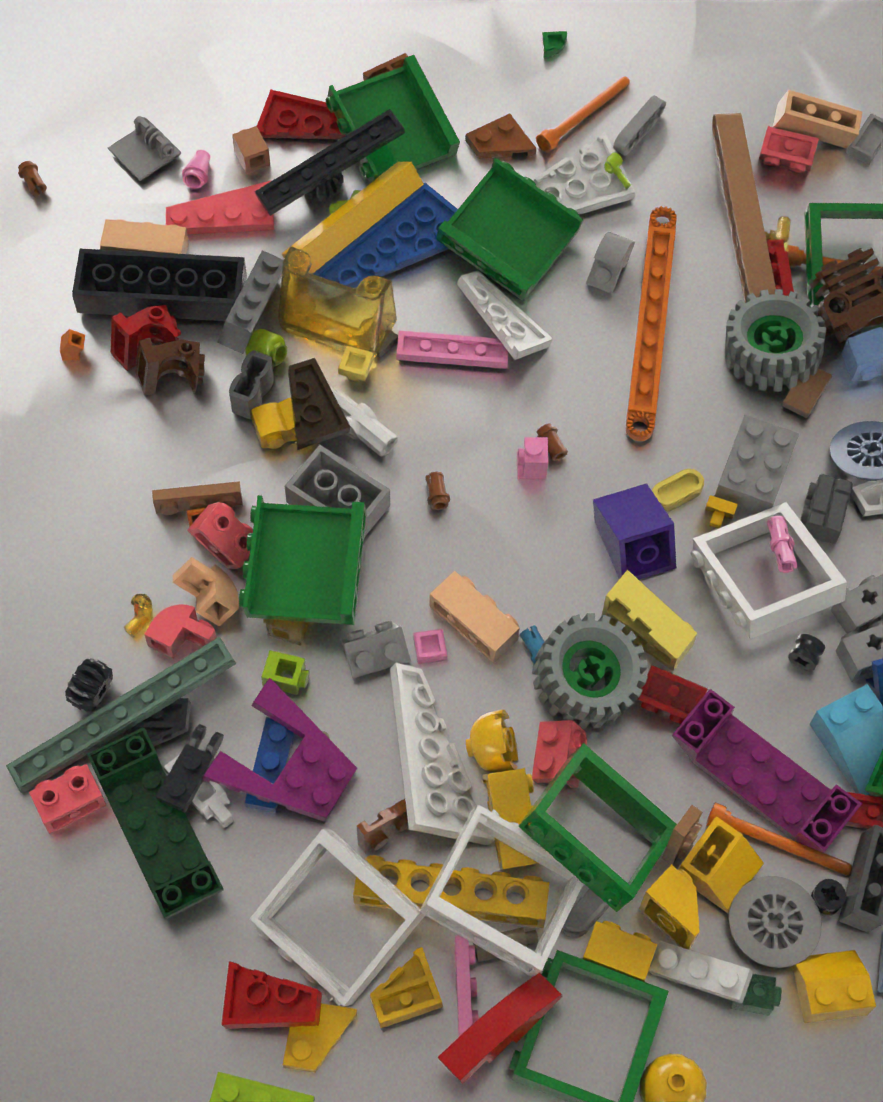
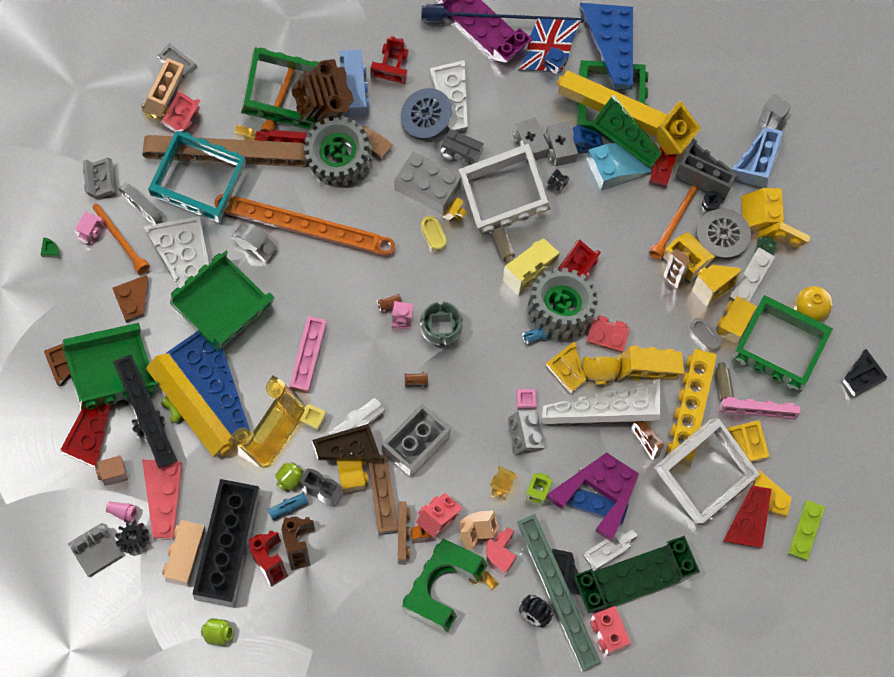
camera: 85 degrees left, 5 degrees up
dark orange pin [18,160,47,196] -> none
orange piece [60,329,85,361] -> none
black hinge [156,724,224,813] -> none
dark grey arch [217,250,287,354] -> none
green panel [239,495,367,625] -> none
white window [419,805,584,977] -> none
light nougat brick [429,571,520,663] -> none
red slope [438,973,563,1084] -> none
white wing [457,270,553,360] -> none
green window [518,743,677,912] -> none
dark purple slope [593,483,677,580] -> none
lime hand [604,152,631,189] -> none
magenta slope [672,689,862,853] -> none
bright pink pin [767,516,797,573] -> none
none -> bright pink brick [75,211,105,244]
none -> light grey bracket [83,157,115,200]
none -> black gear [115,520,150,555]
none -> teal window [148,130,246,222]
none -> lime head [201,618,233,646]
none -> dark azure pin [267,492,309,520]
none -> medium nougat plate [368,454,398,535]
none -> green arch [402,538,487,633]
none -> sand green piece [420,301,463,346]
none -> dark tan cylinder [492,228,515,264]
none -> yellow wing [546,342,586,393]
none -> yellow wing [758,222,810,248]

